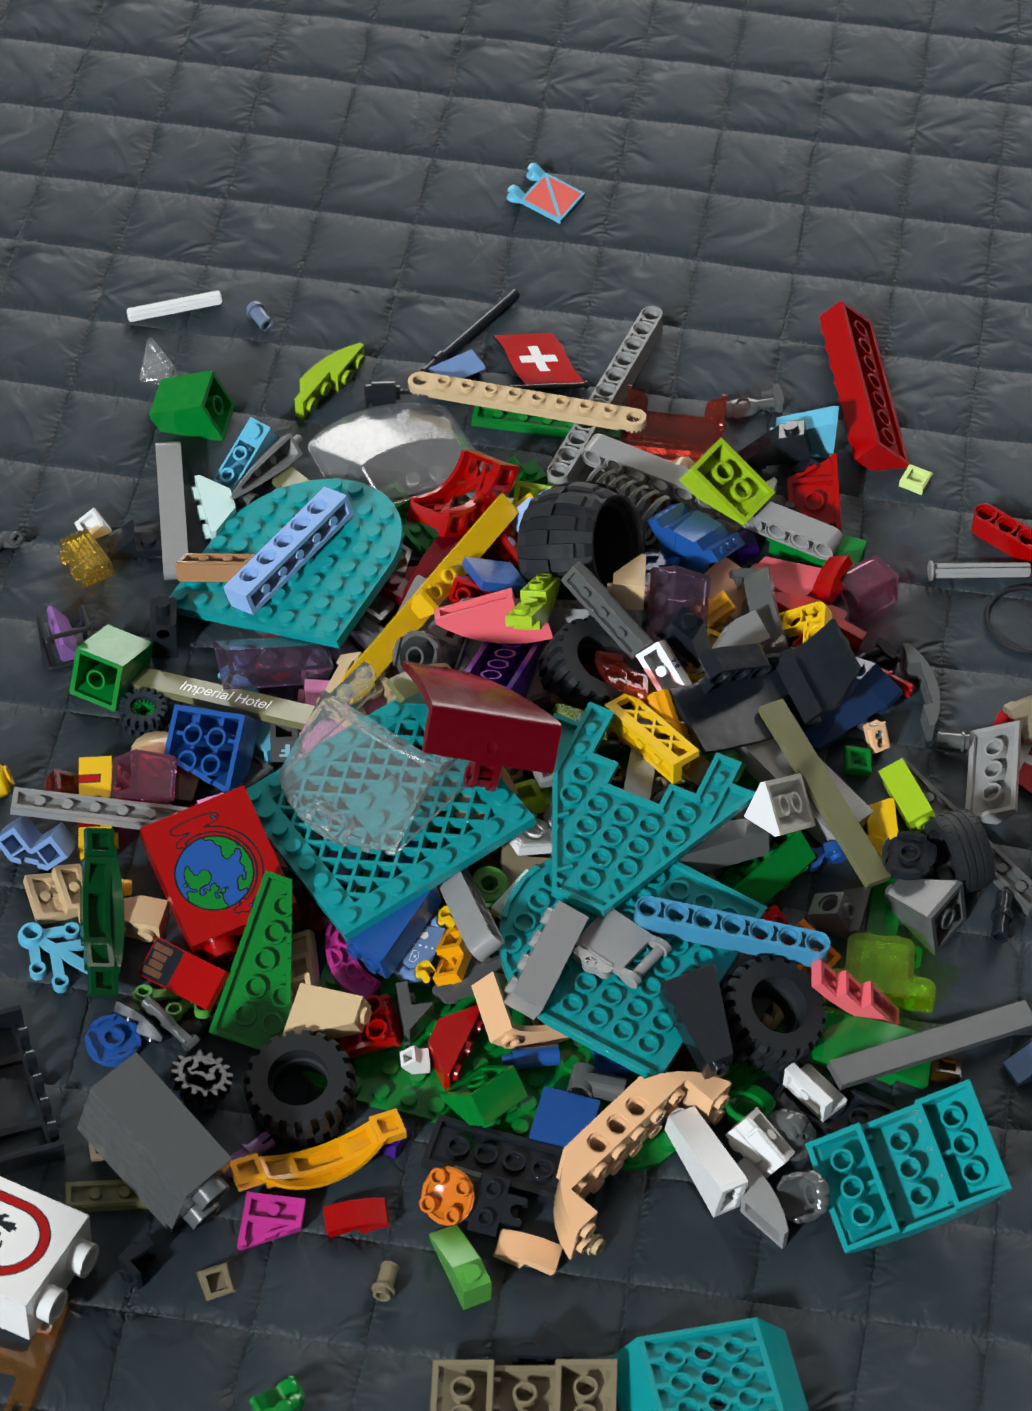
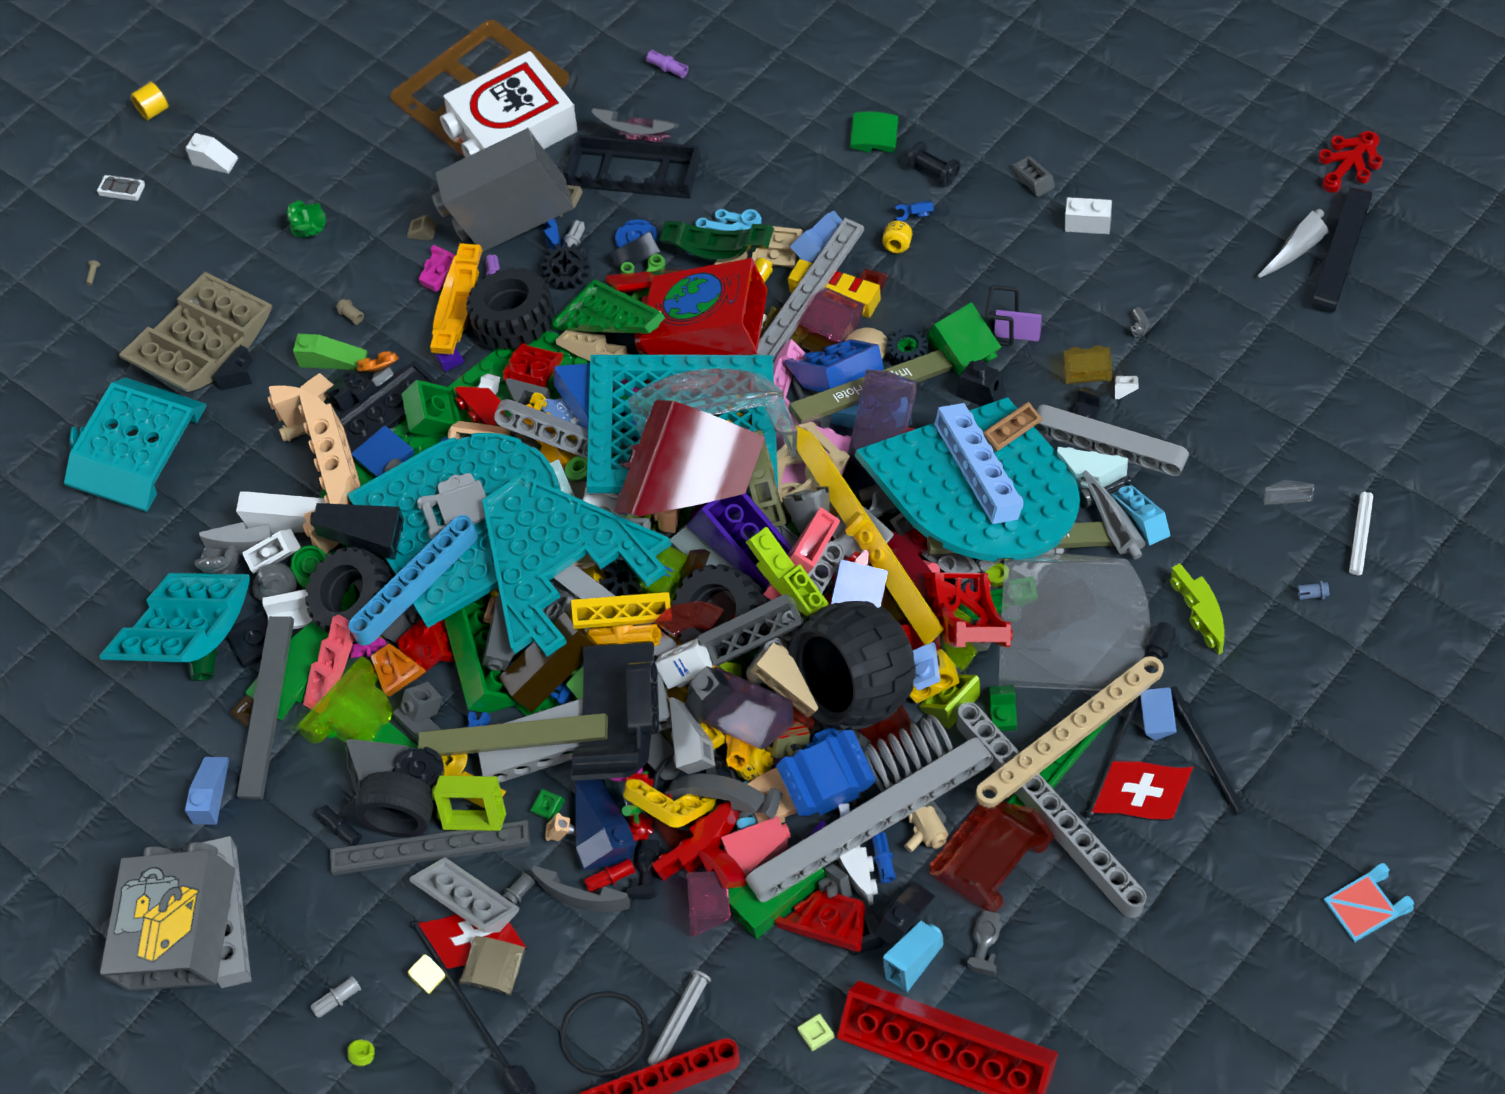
camera: 130 degrees right, 5 degrees up
dark grey piece [141,996,201,1052] -> none
green slope [149,370,235,441] -> none
tan slope [282,983,372,1040] -> none
red slope [323,1198,390,1238] -> none
light grey brick [504,901,589,1020] -> none
lime slope [679,437,775,526] -> none
white slope [744,773,816,837] -> none

